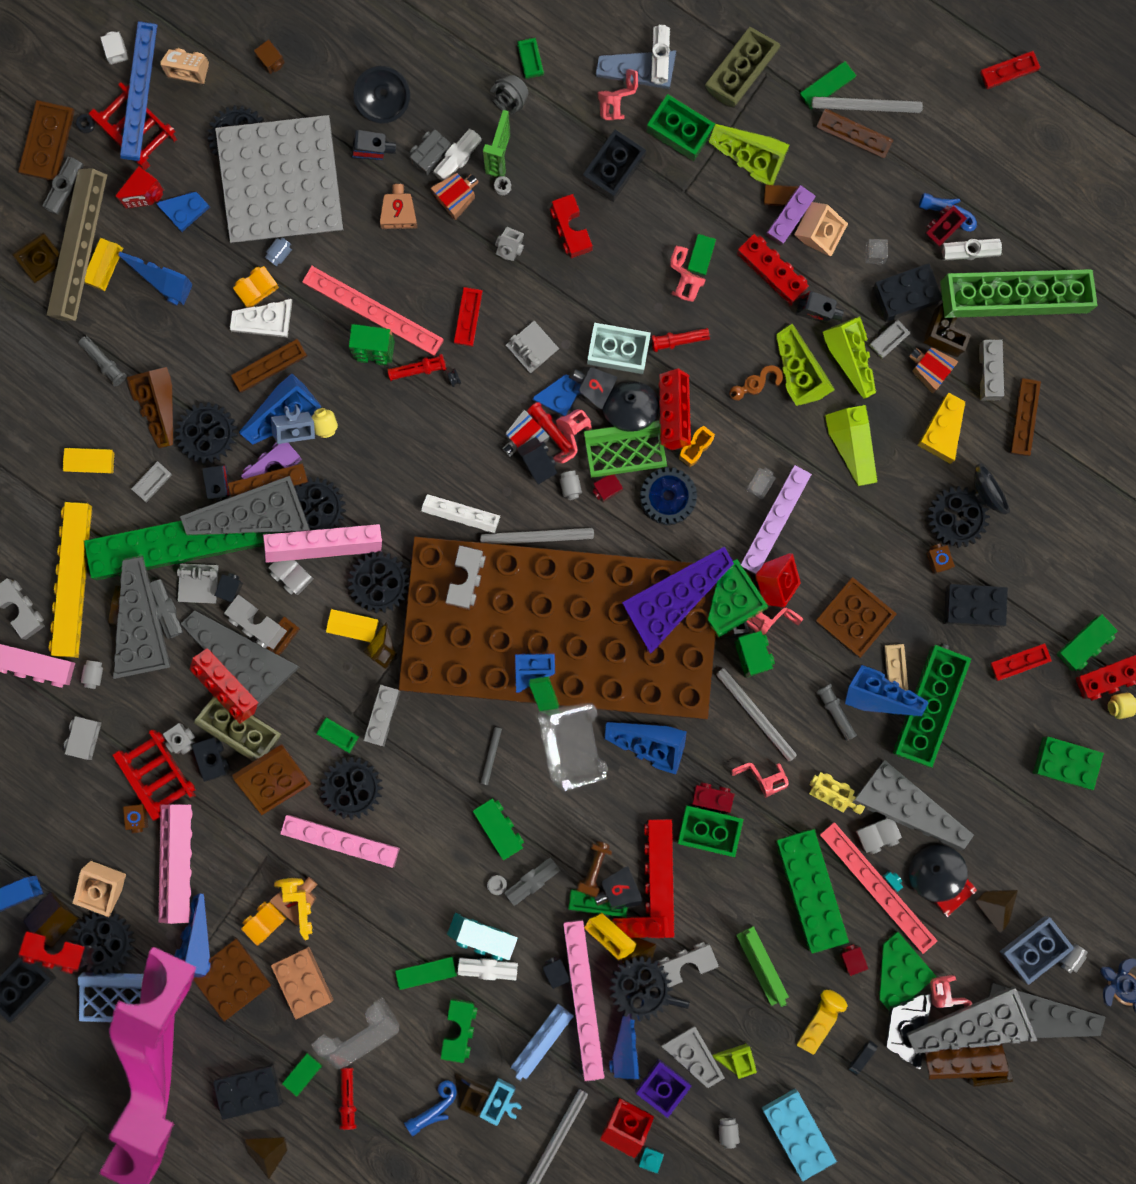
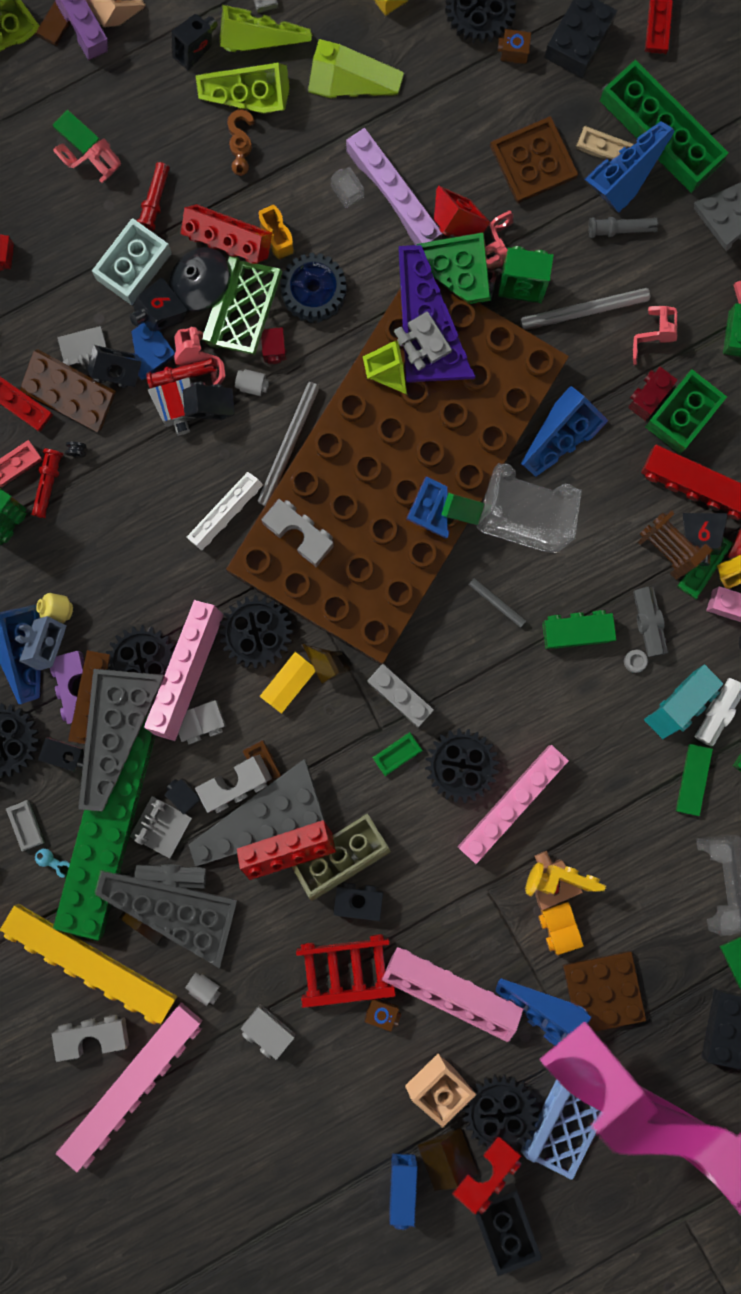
camera: 65 degrees left, 0 degrees up
light grey brick [163,723,195,755] -> none
reddish brown plate [232,744,311,815] -> none
nougat brick [271,947,334,1019] -> none
red brick [737,234,809,305] -> none
light yellow brick [809,772,865,815] -> none
none -> reddish brown plate [20,349,116,432]
none -> medium azure arm [35,849,70,878]
none -> black brick [88,345,142,388]
none -> lime slope [363,341,407,394]
none -> light grey plate [394,311,451,371]

